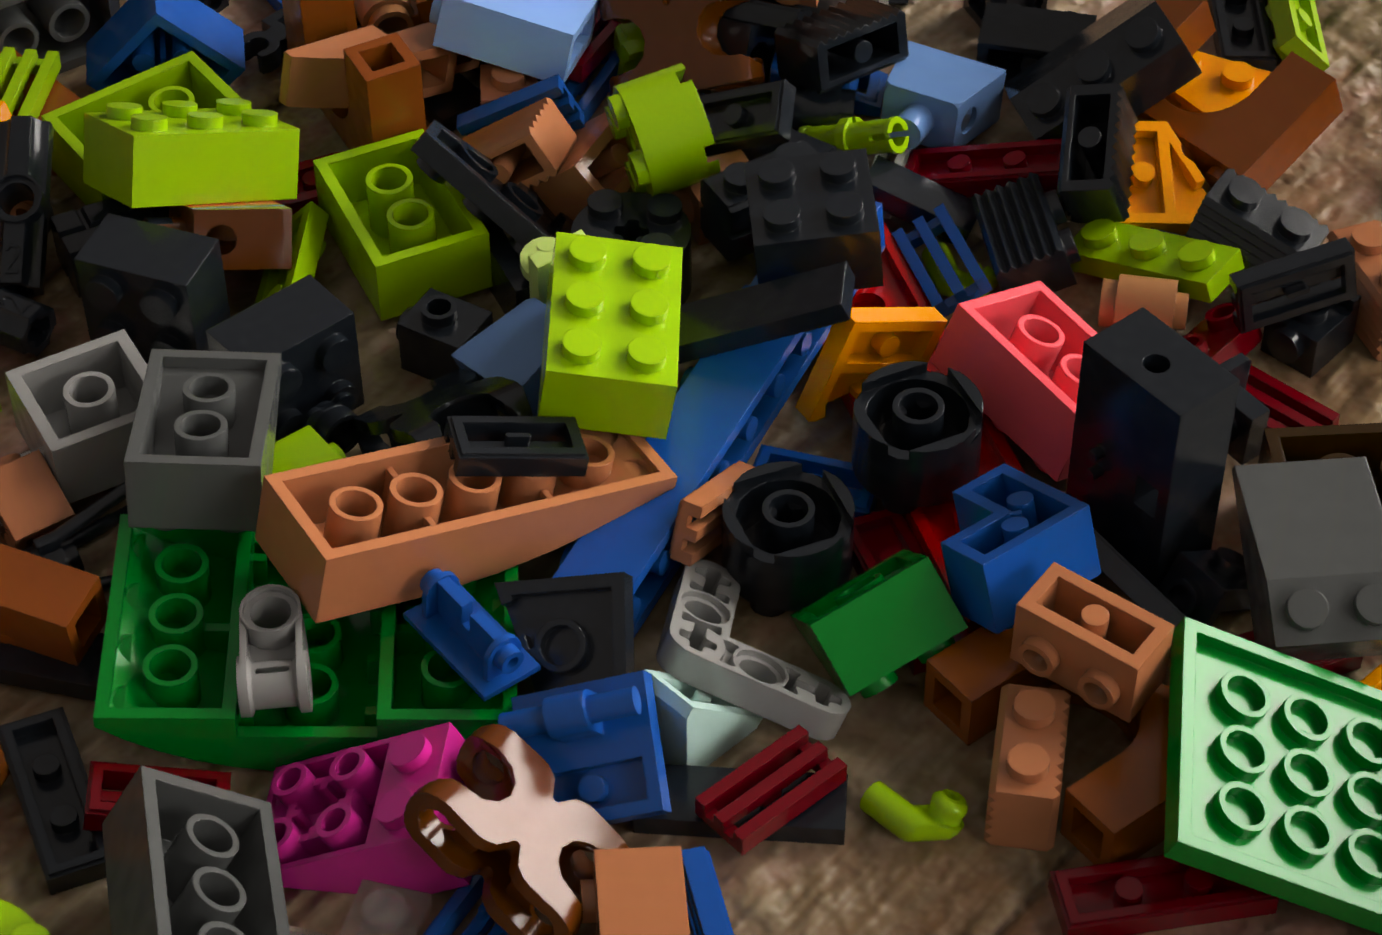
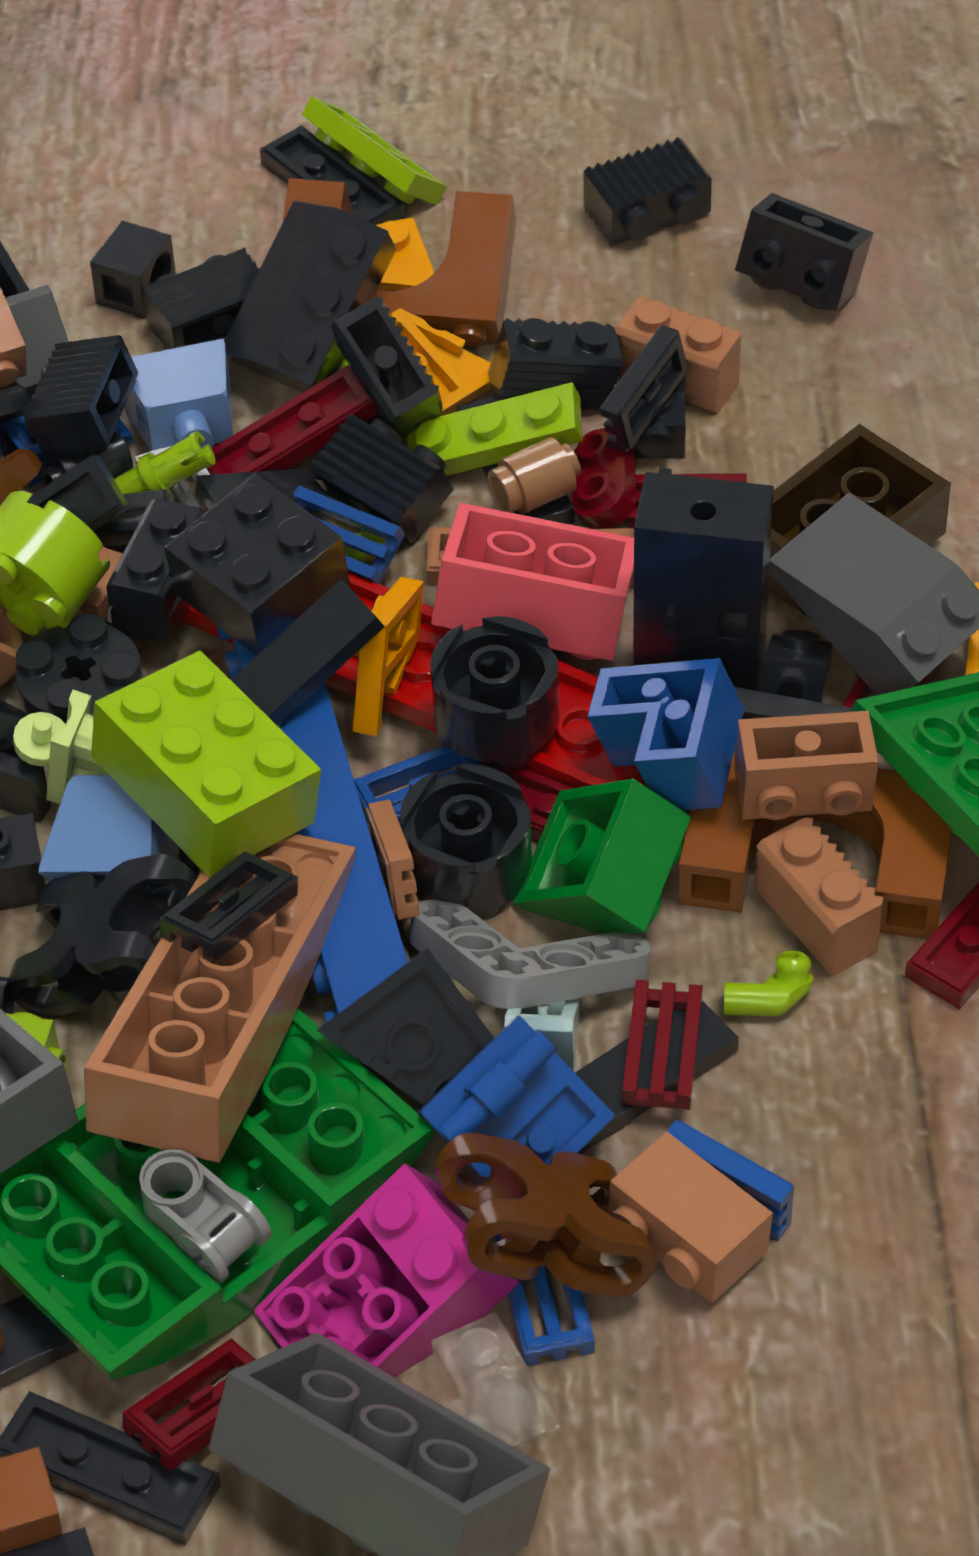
camera: 40 degrees left, 5 degrees up
blue hinge [403,568,541,702] -> none

